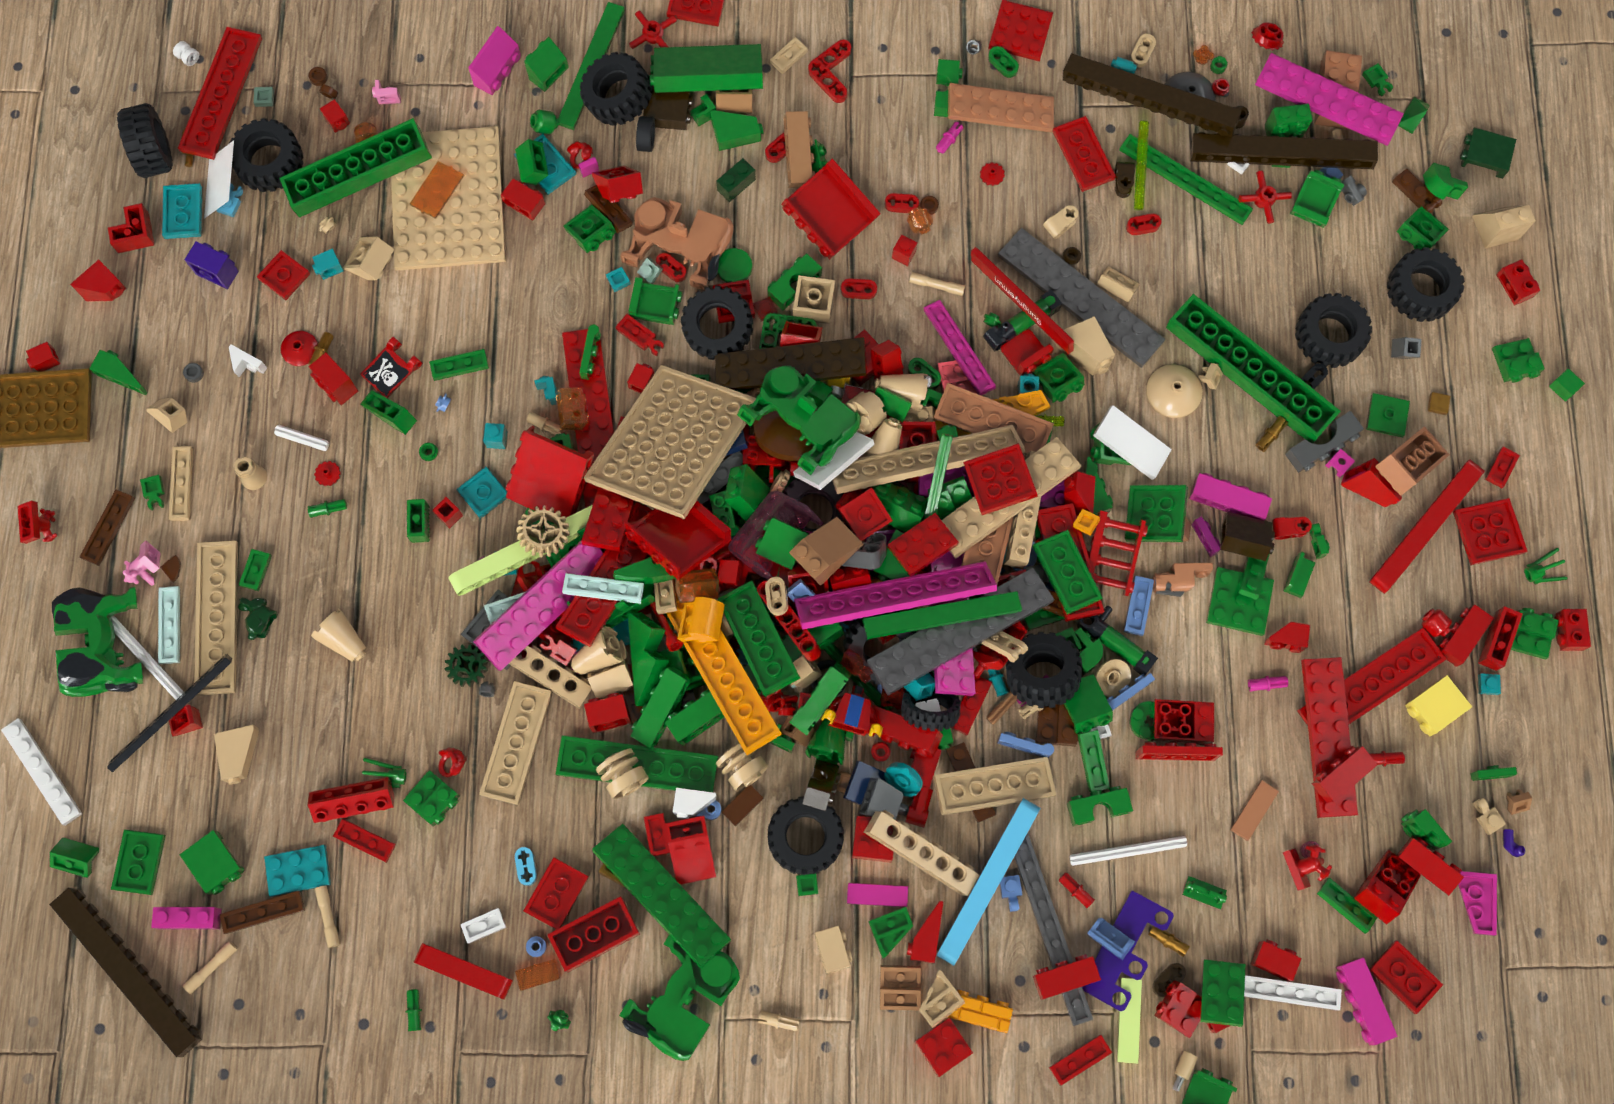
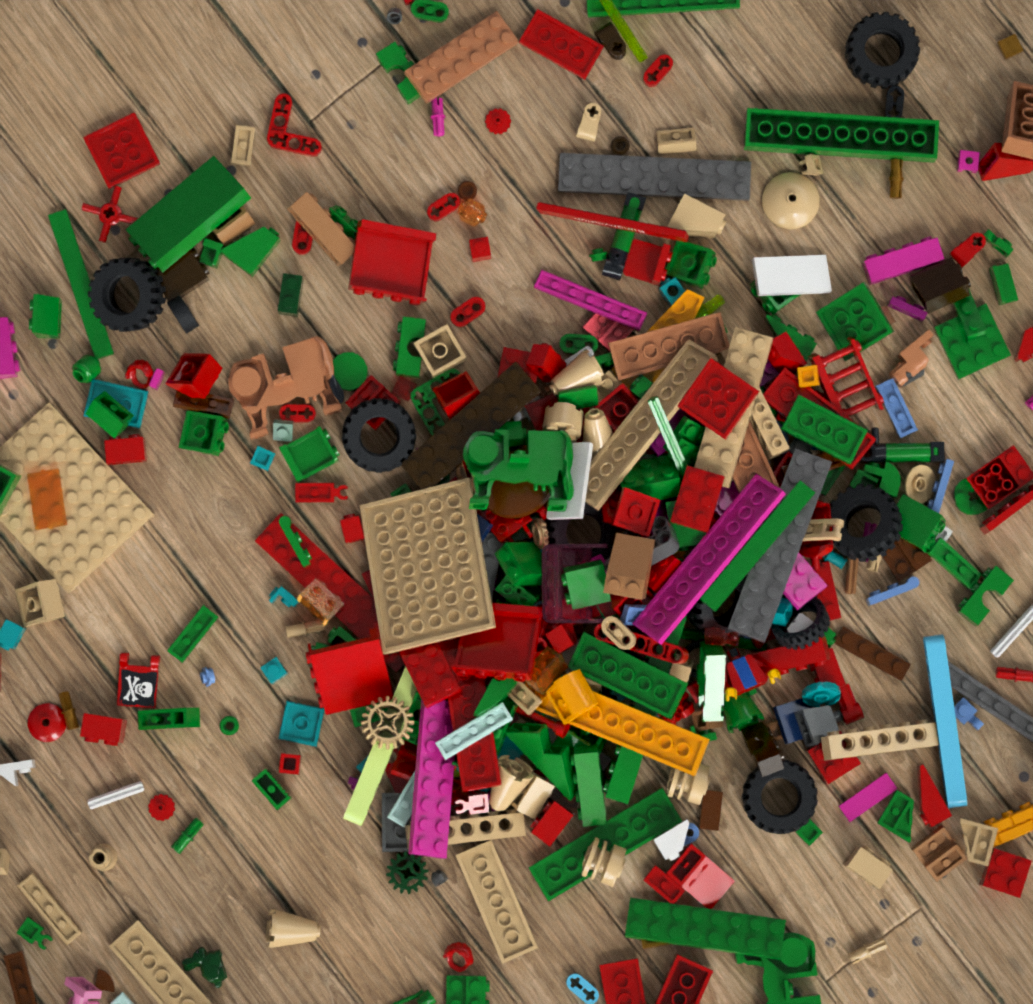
camera: 40 degrees left, 10 degrees up
green plate [239,549,272,592] -> none
red plate [871,742,891,762] -> none
tan piece [909,272,965,296] -> none
tan plate [933,757,1056,816] -> none
dark grey arch [1285,411,1364,473] -> none
green plate [1366,393,1410,438] -> none
dark grey brick [1391,337,1422,359] -> none

